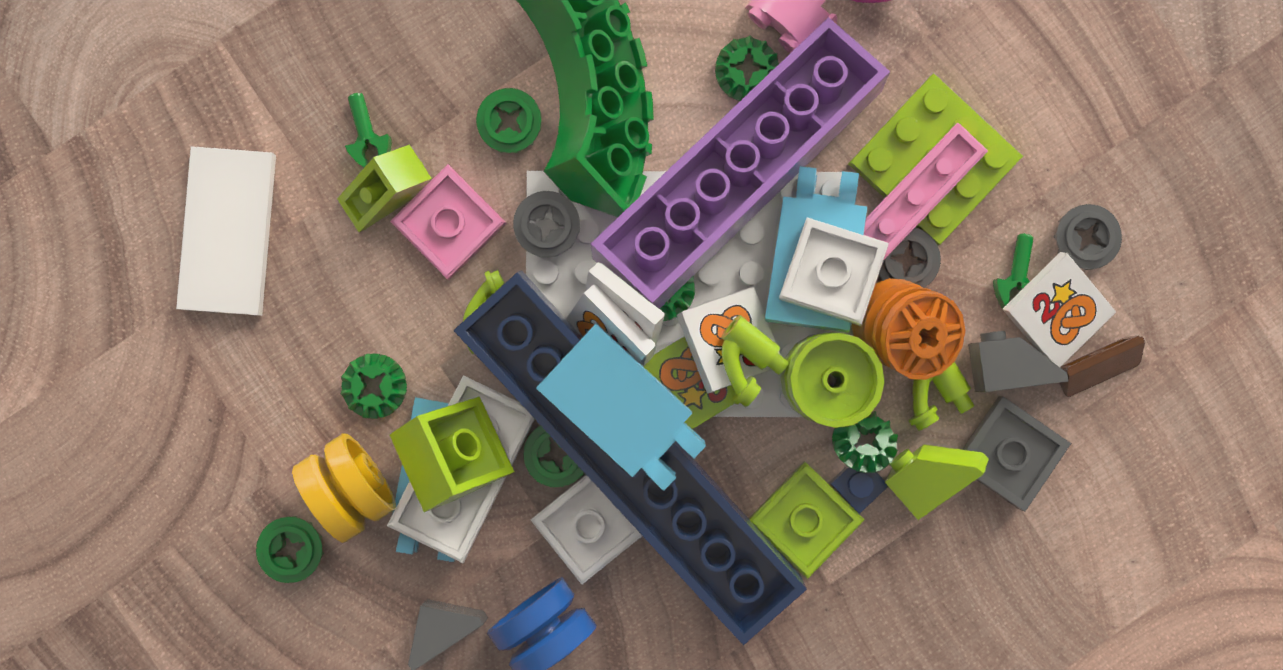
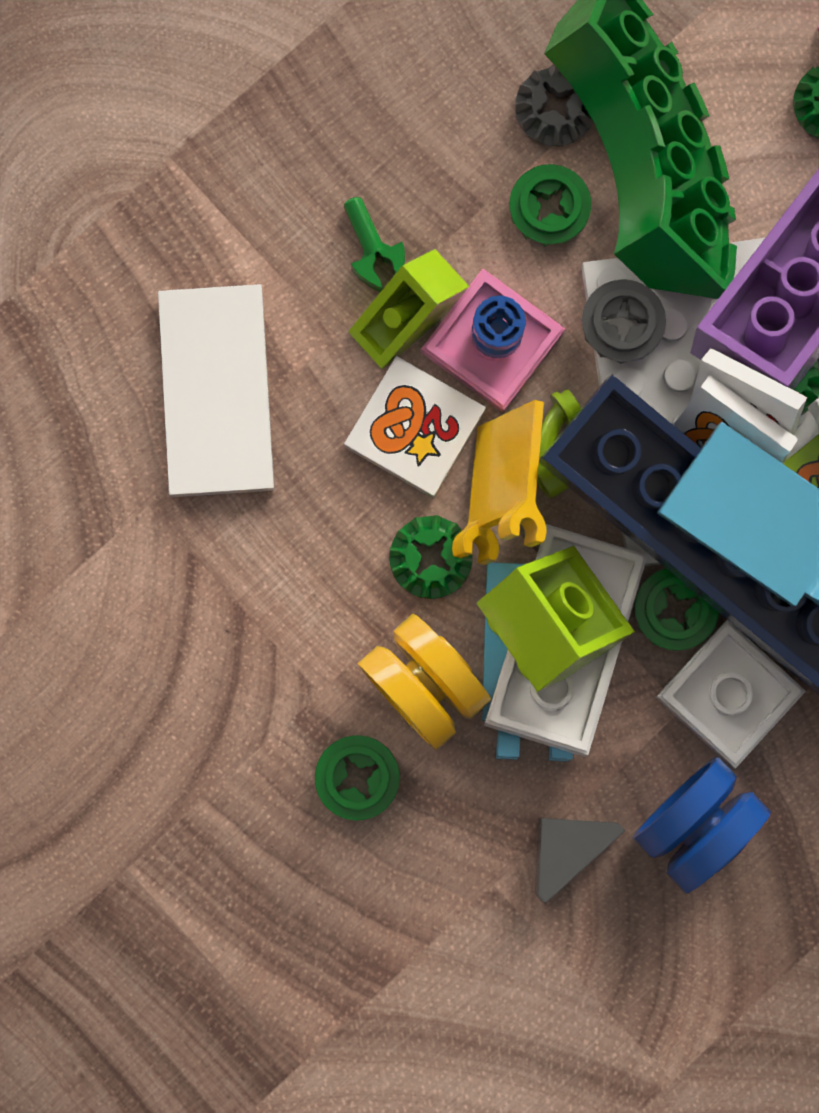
camera: 10 degrees left, 5 degrees down
none -> white tile [344,356,486,499]
none -> yellow flag [452,399,547,565]
none -> blue wheel [471,295,526,358]
none -> dark grey gear [515,64,593,146]

